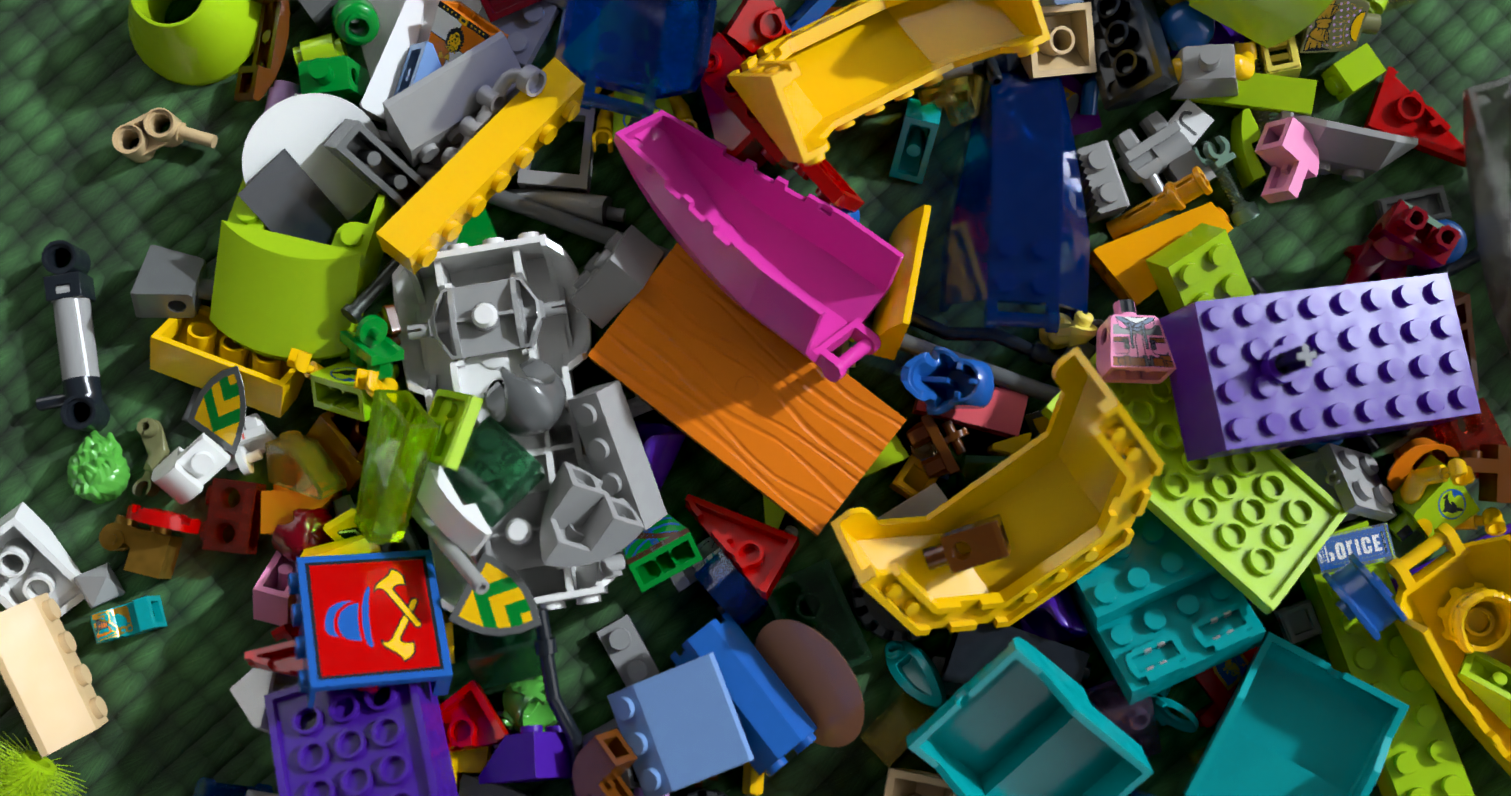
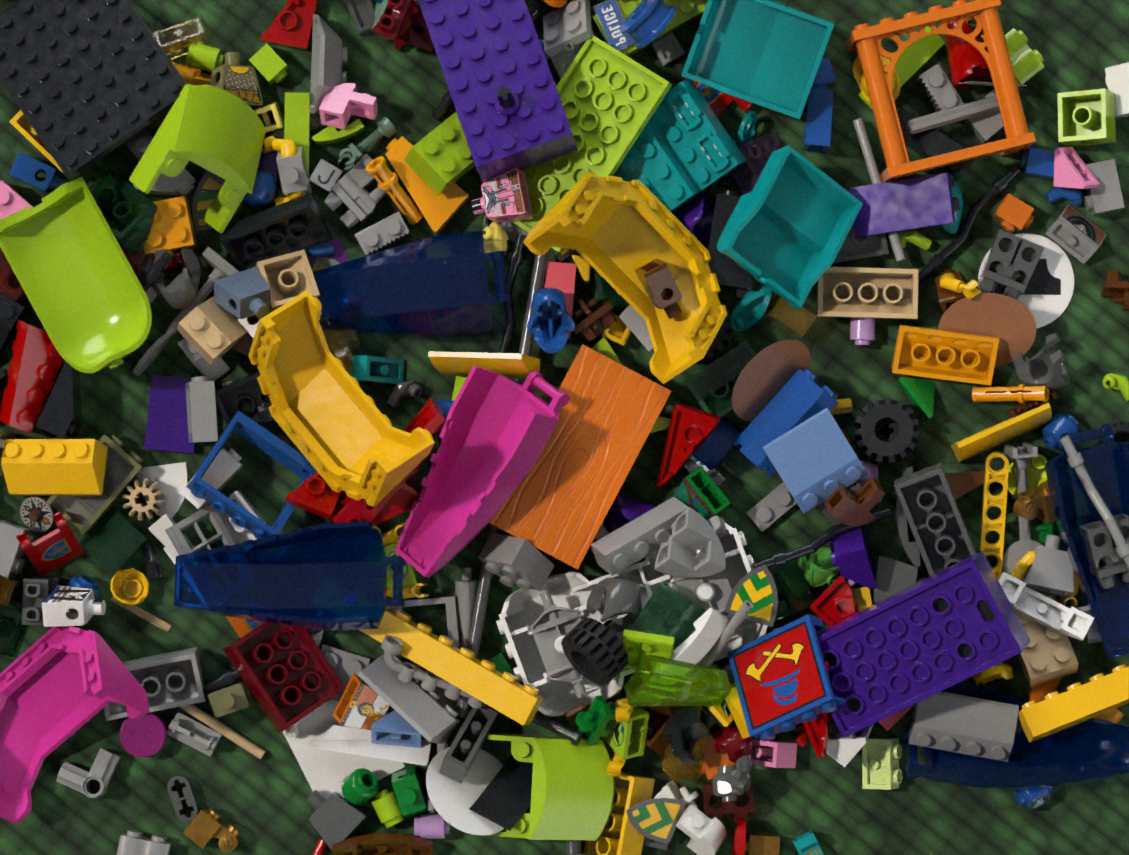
camera: 100 degrees left, 5 degrees up
none -> dark grey arm [386,380,422,408]
none -> black tyre [561,617,629,686]
none -> black brick [663,702,711,765]
none -> dark grey head [712,755,752,802]
none -> yellowish green bracket [862,738,902,790]

